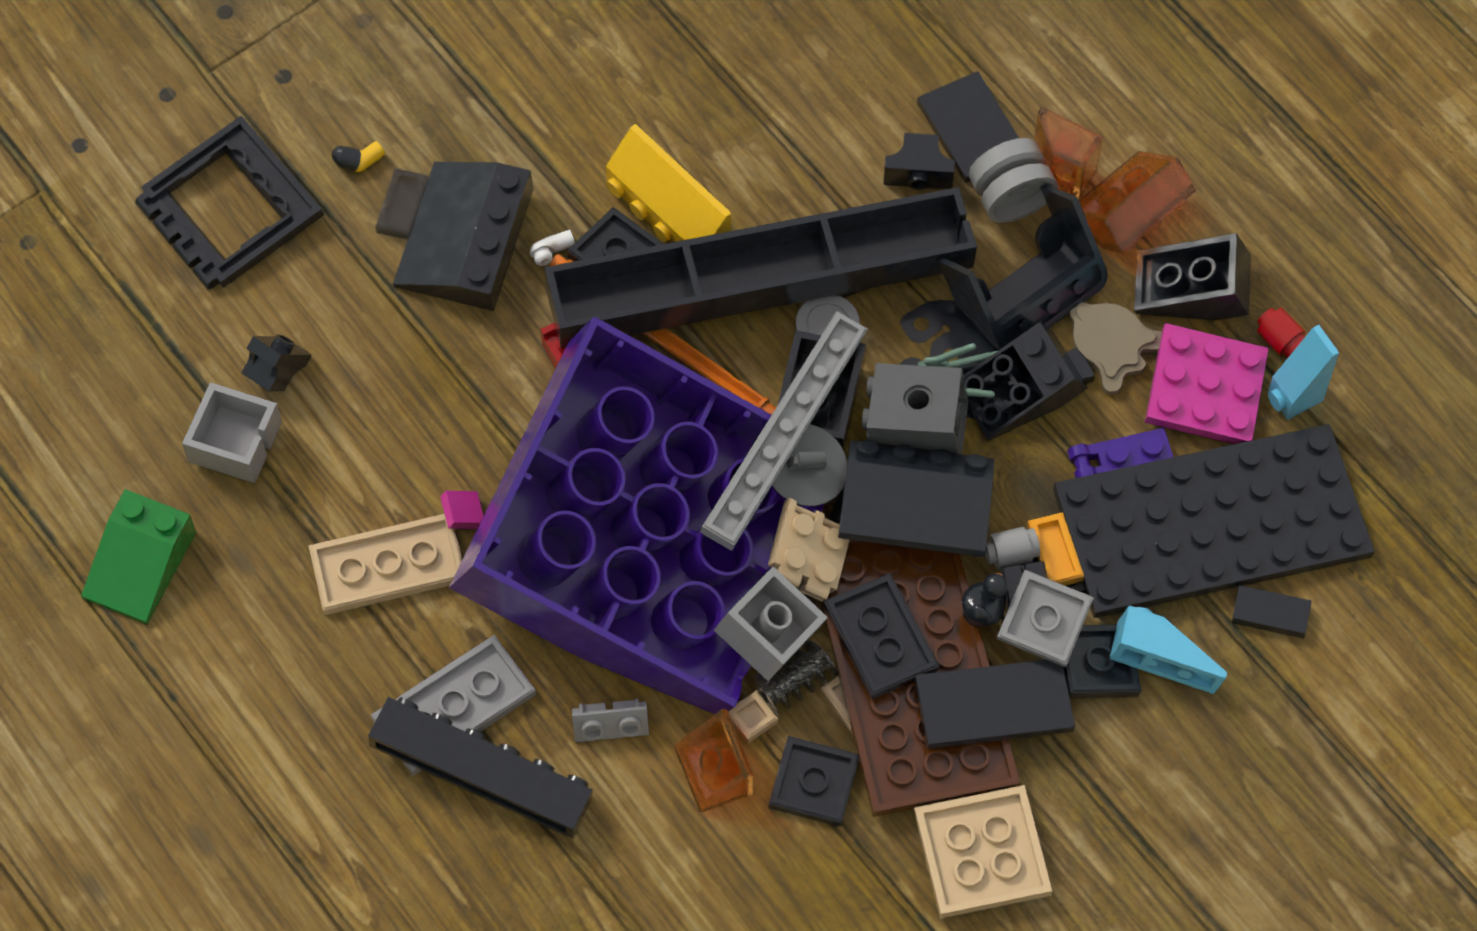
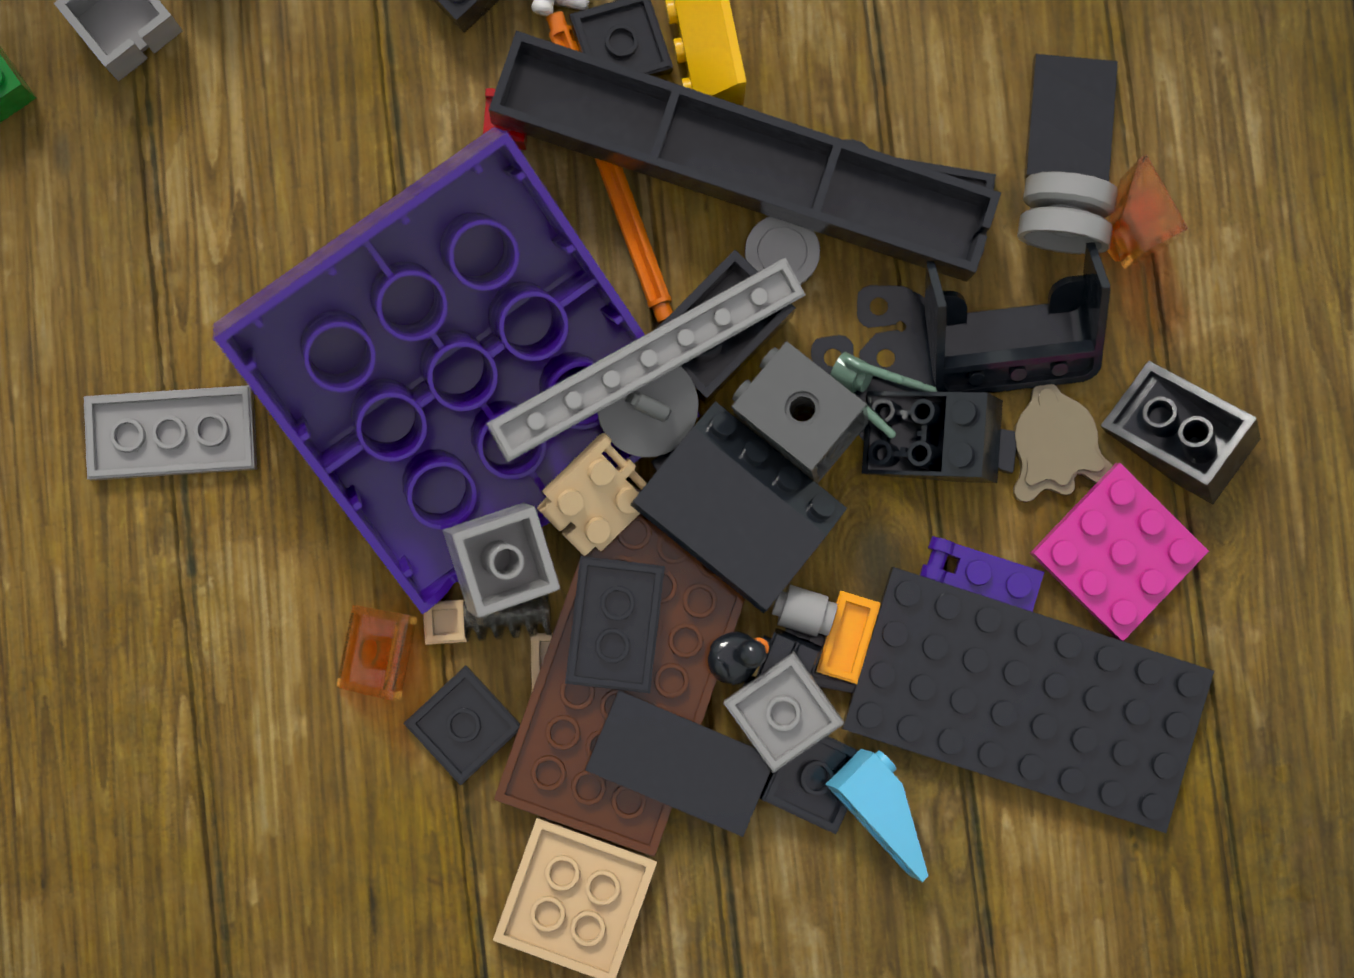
camera: 30 degrees right, 20 degrees up
tan tile [308,514,462,615] -> none
black brick [368,697,593,839] -> none
dark pink tile [440,490,484,529] -> none
light grey hinge [572,698,649,742] -> none
black brick [883,133,955,190] -> none
clear orange slope [1079,151,1196,254] -> none
black tile [1231,585,1312,639] -> none
red brick [1257,308,1306,359] -> none
medium azure slope [1268,325,1339,420] -> none

